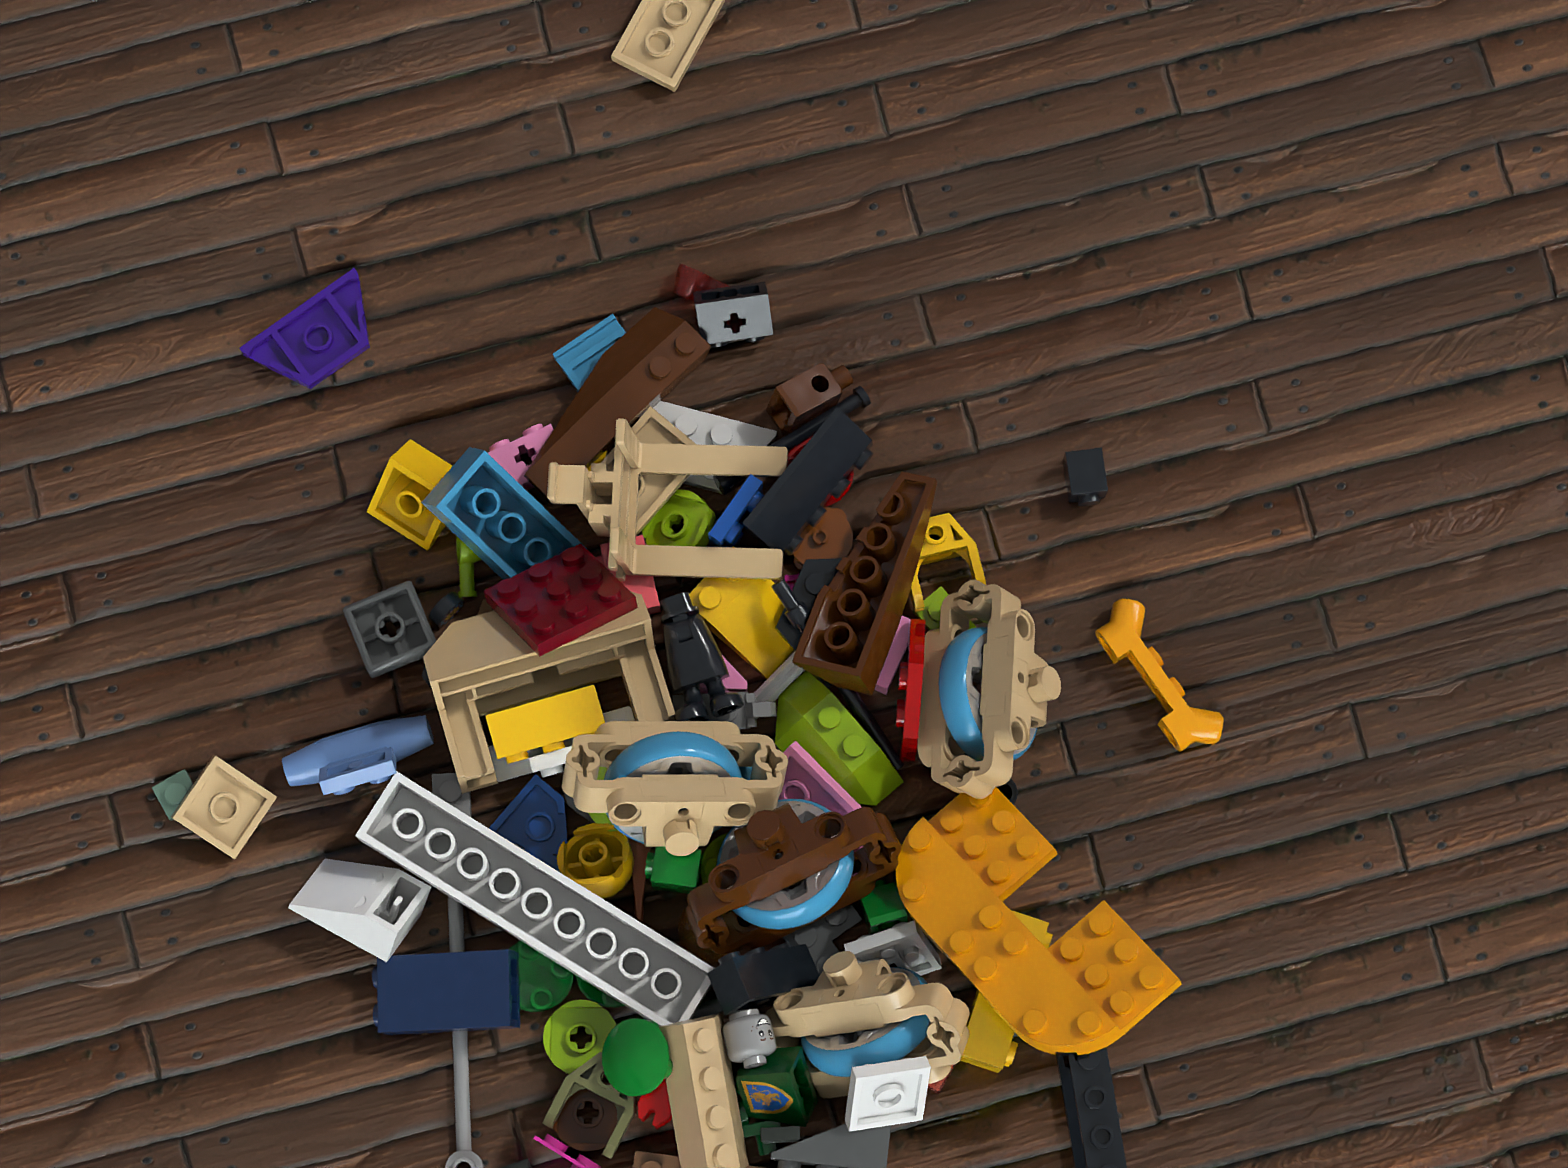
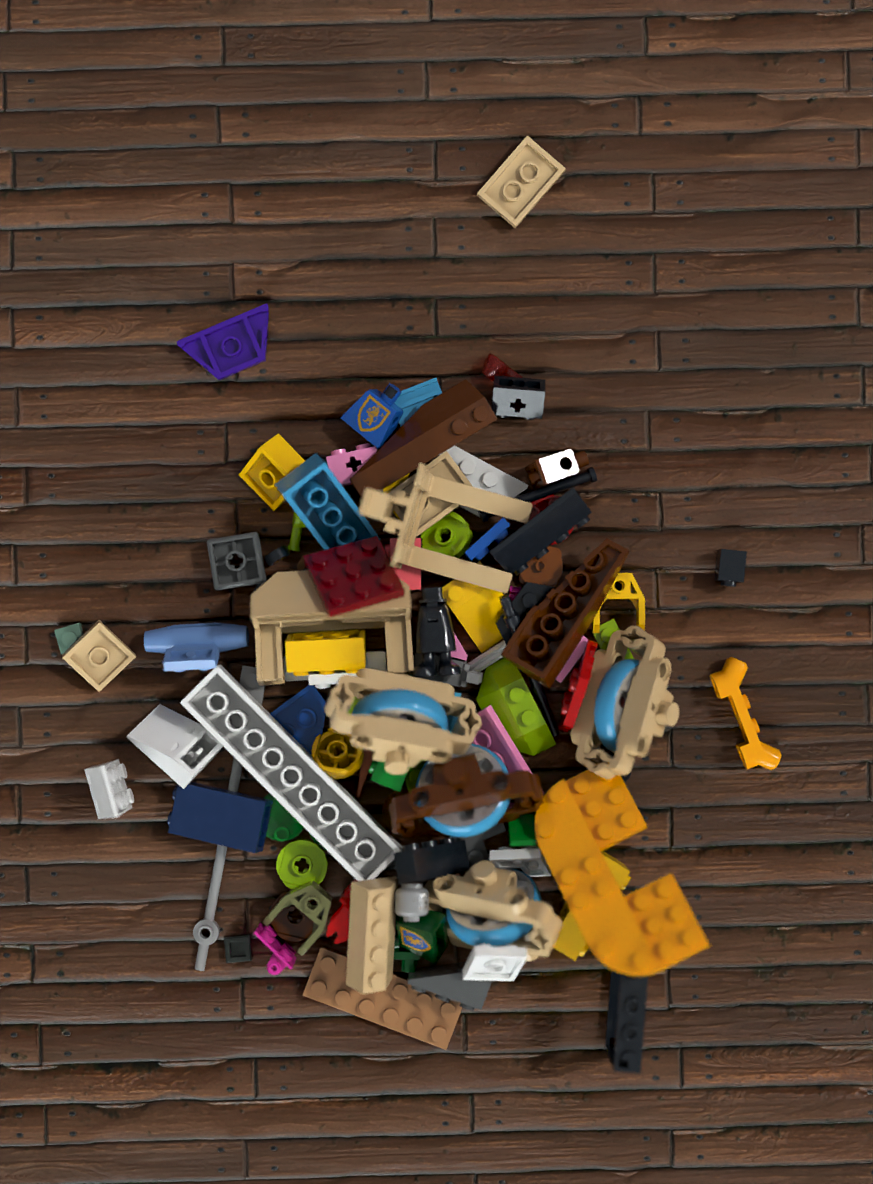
camera: 10 degrees right, 10 degrees up
green dish [602,1018,673,1096] -> none
pearl dark grey tile [760,1126,800,1144] -> none
none -> white slope [84,759,134,819]
none -> blue torso [341,383,403,448]

